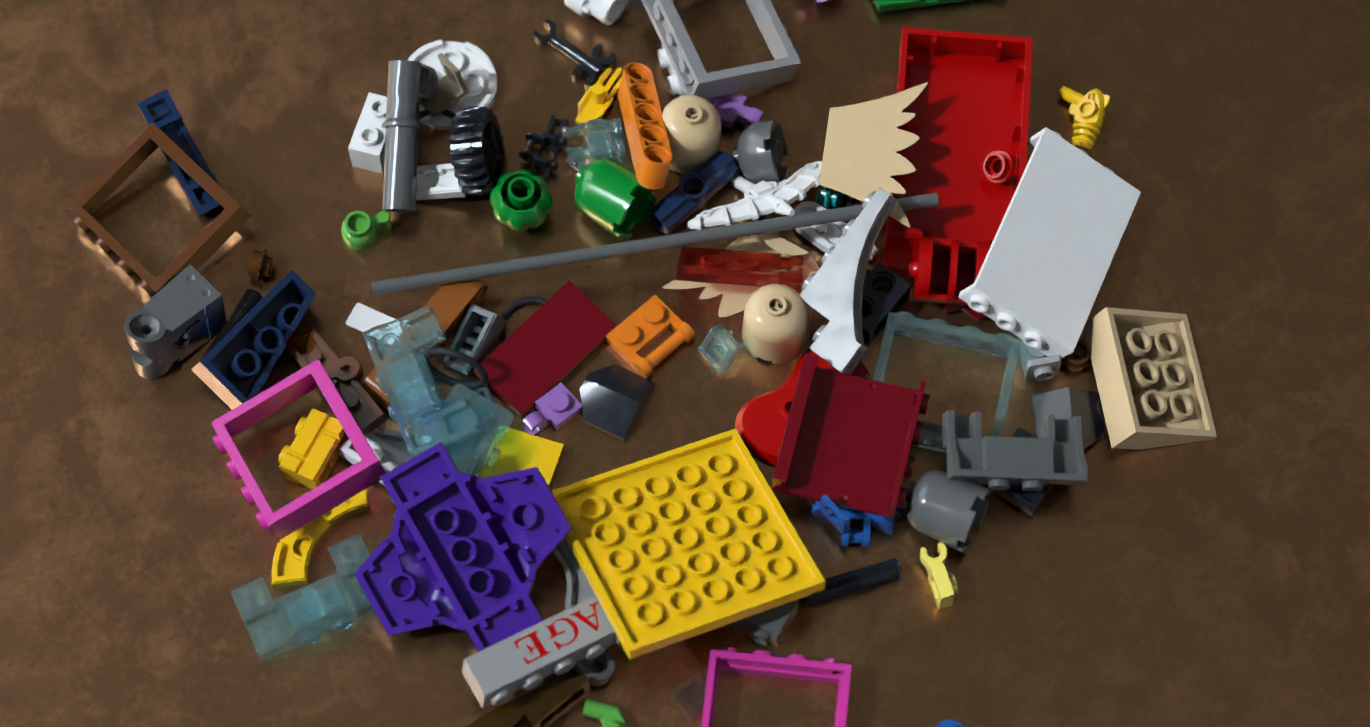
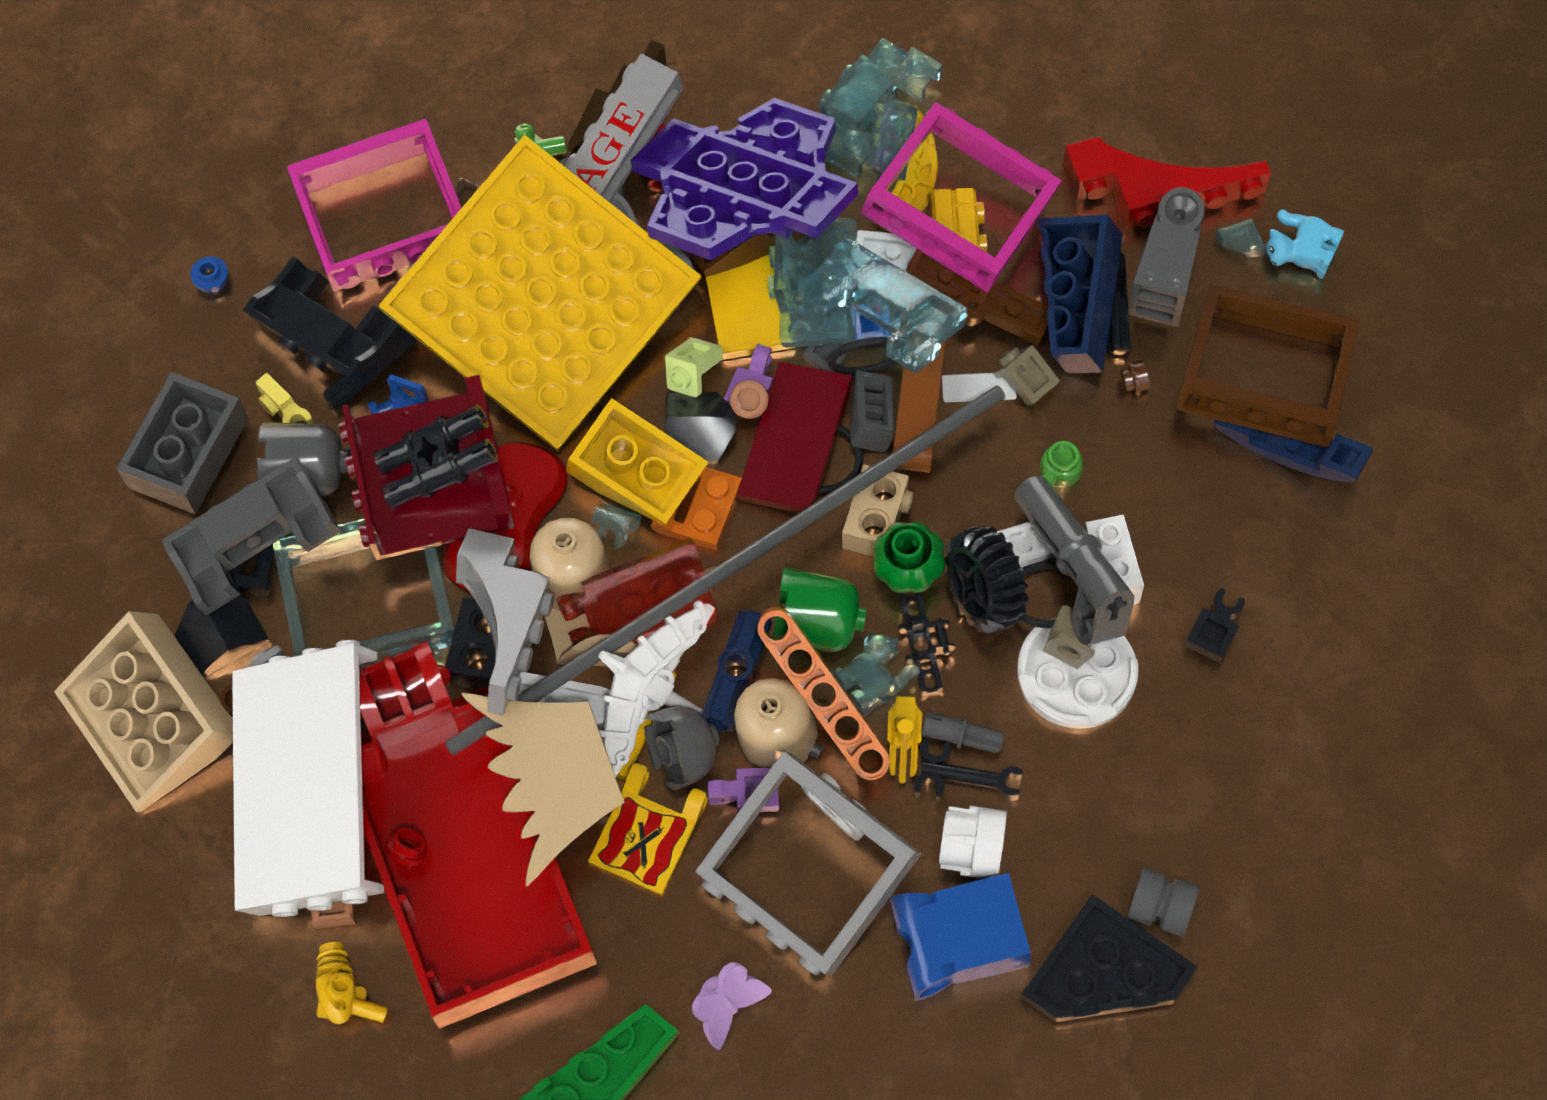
camera: 155 degrees right, 0 degrees up
none -> dark grey brick [116,372,249,514]
none -> black bracket [243,256,409,386]
none -> black pin [374,405,498,509]
none -> yellow slope [566,398,708,526]
none -> flag [588,763,708,896]
none -> yellowish green bracket [665,337,723,397]
none -> nougat tile [730,379,769,419]
none -> tan brick [842,464,914,557]
none -> clear light blue bracket [865,96,918,181]
none -> dark grey axle [922,711,1004,753]
none -> dark tan bracket [993,345,1060,406]
none -> red arch [1063,136,1271,229]
none -> black plate [1184,588,1245,664]
none -> clear light blue tile [1216,218,1266,257]
none -> medium azure animal [1265,210,1344,279]

